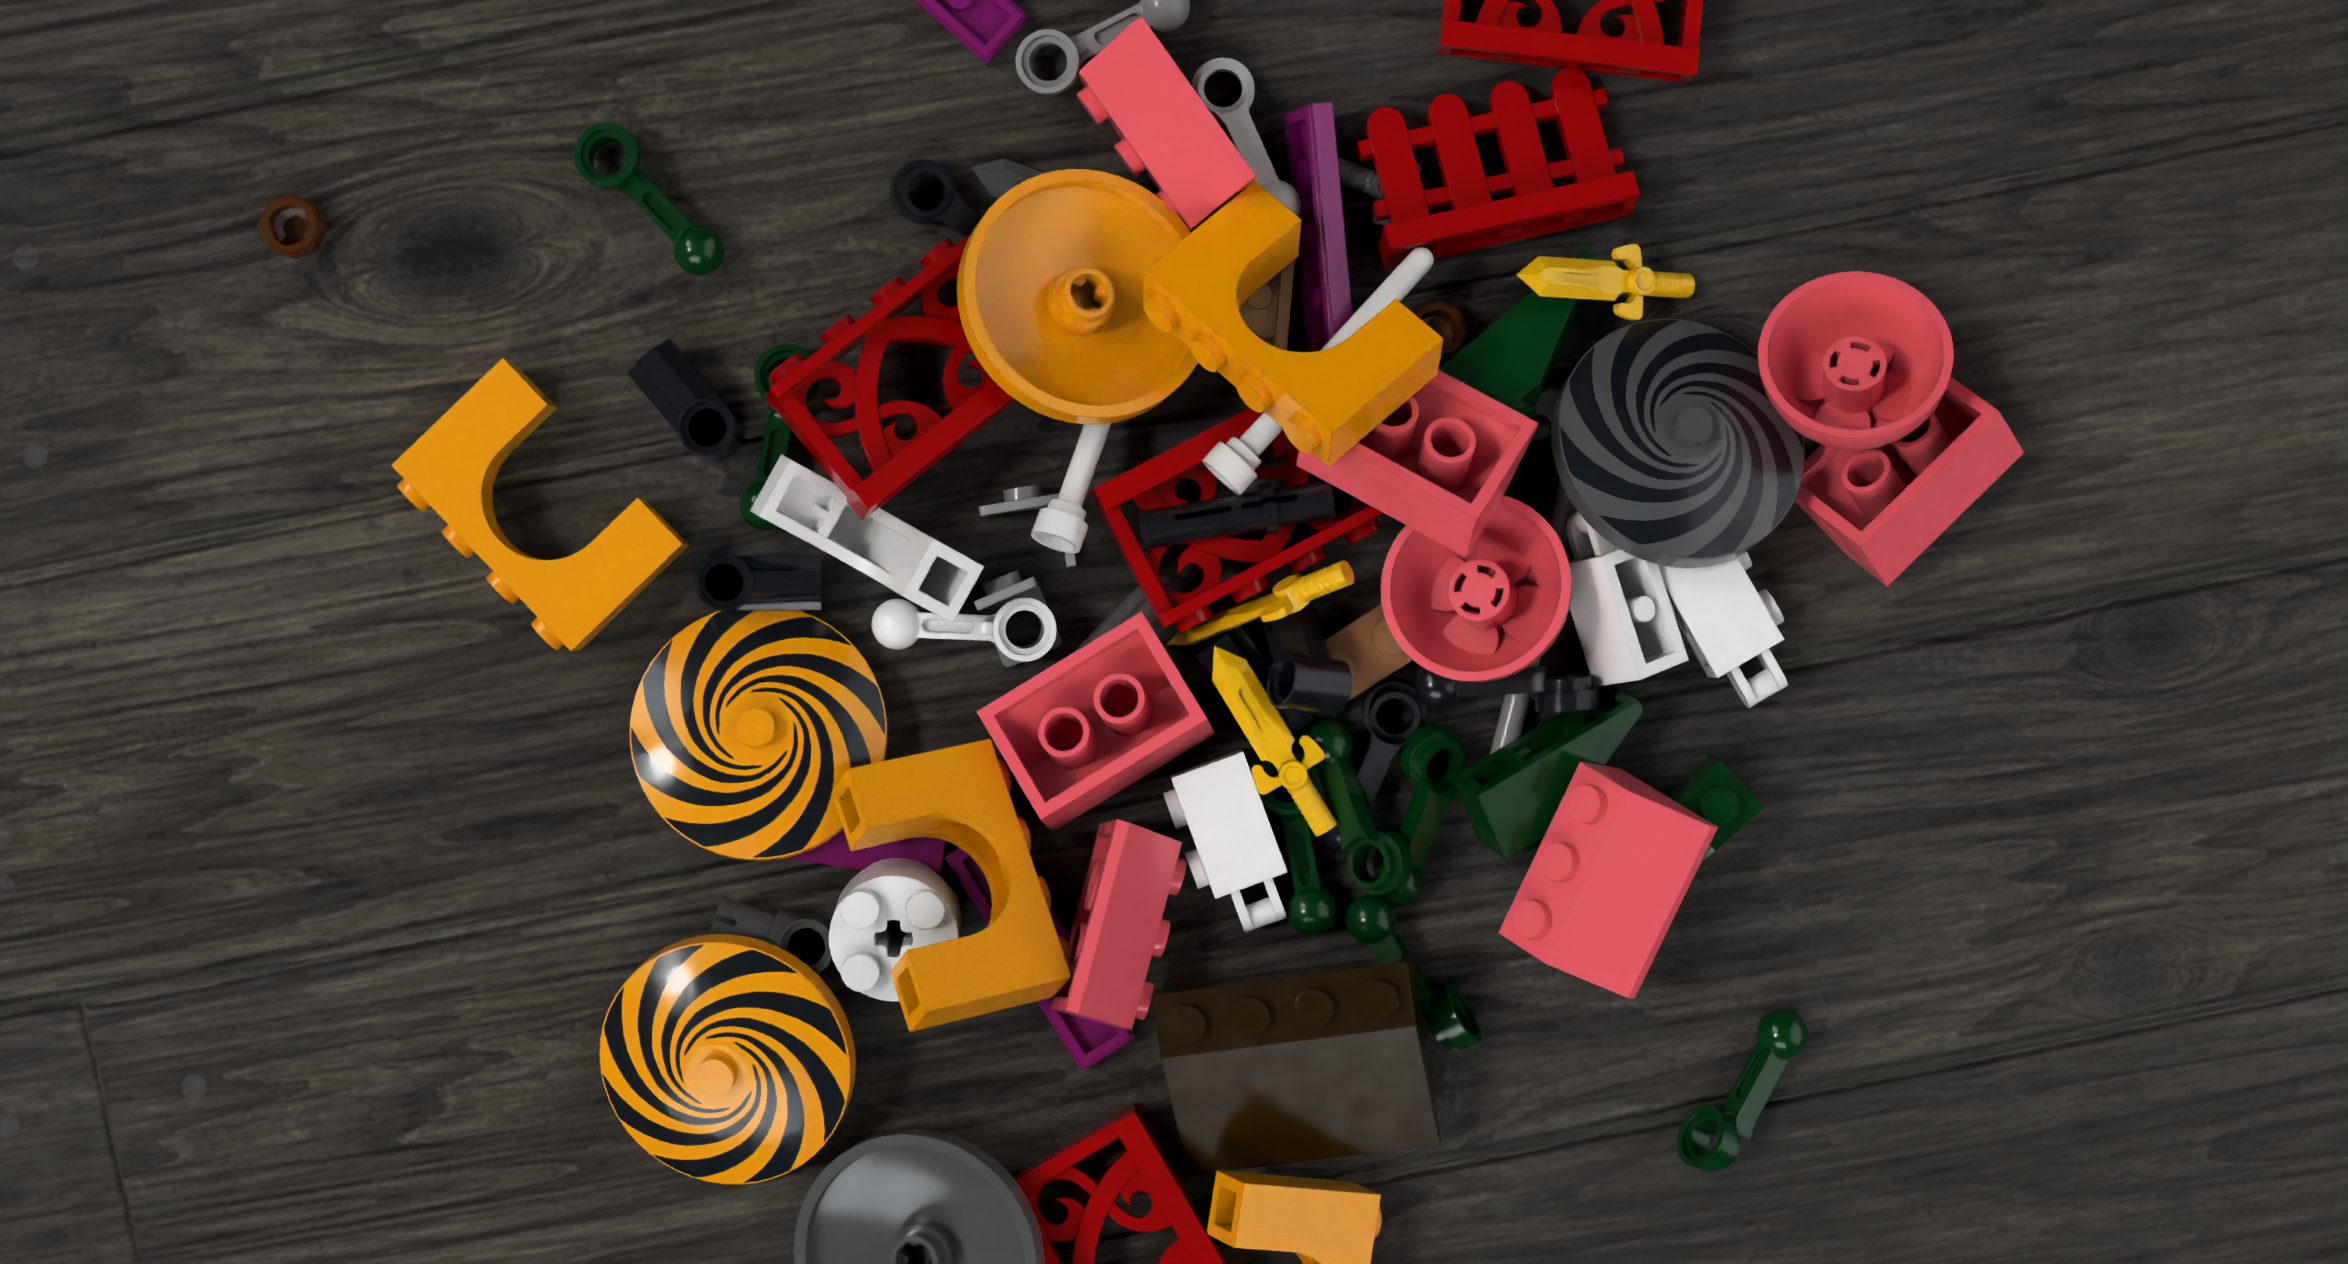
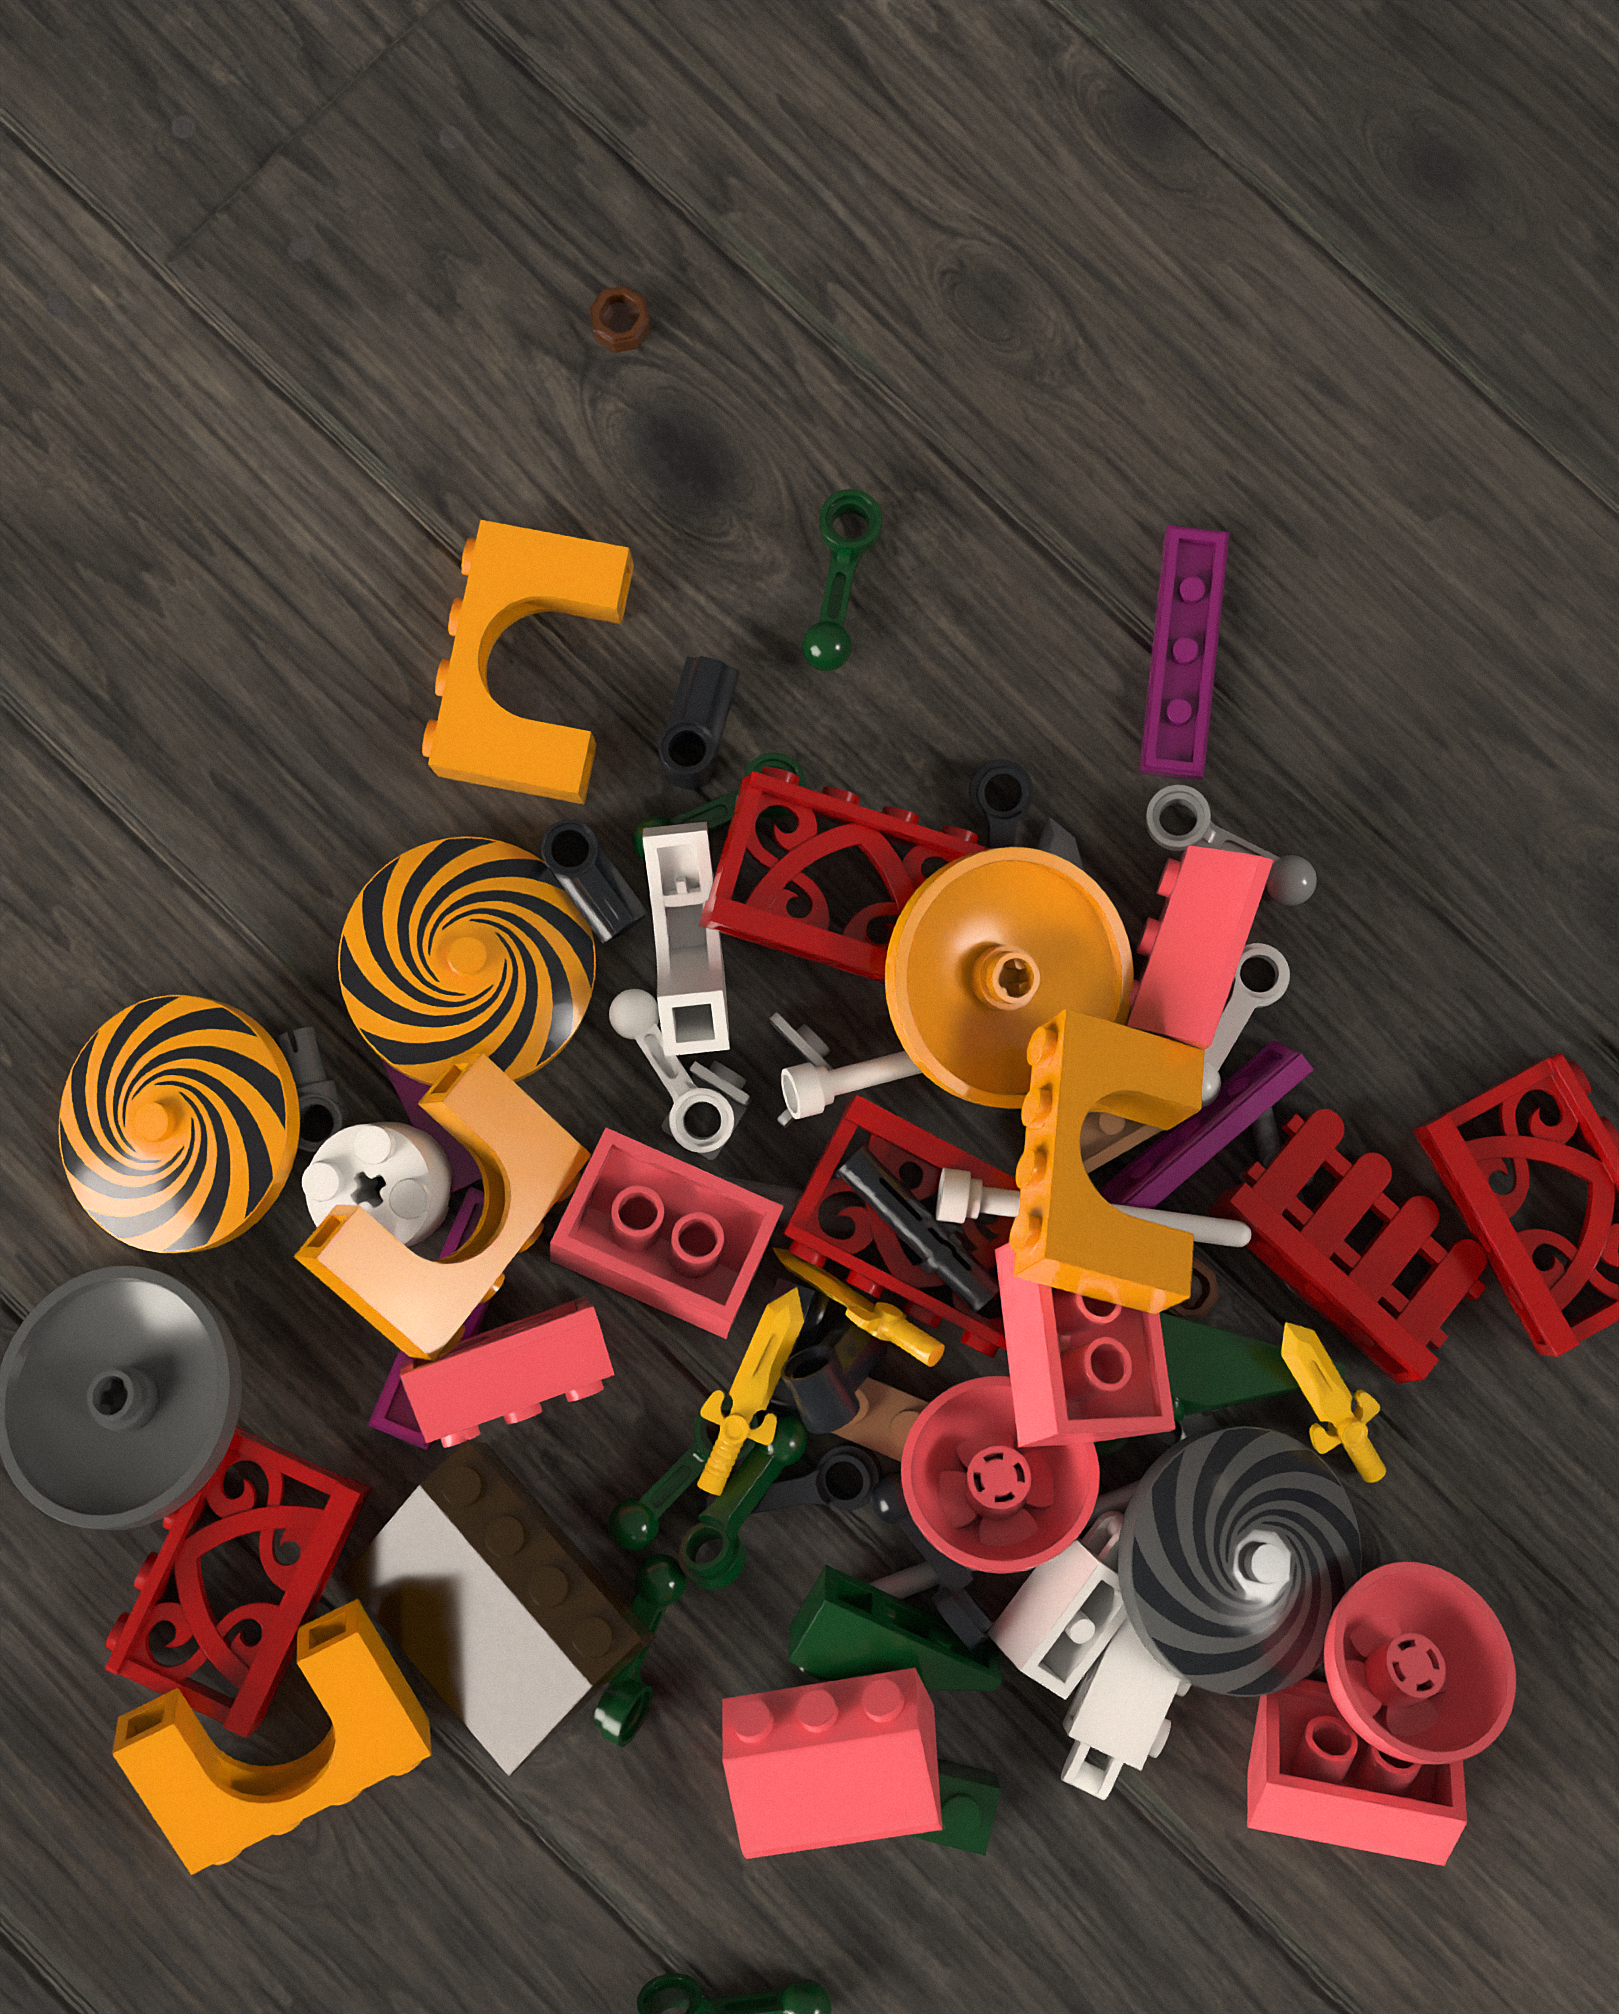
camera: 60 degrees right, 5 degrees down
white brick [1163,749,1288,933] -> none
dark green piece [1373,724,1465,906] -> none

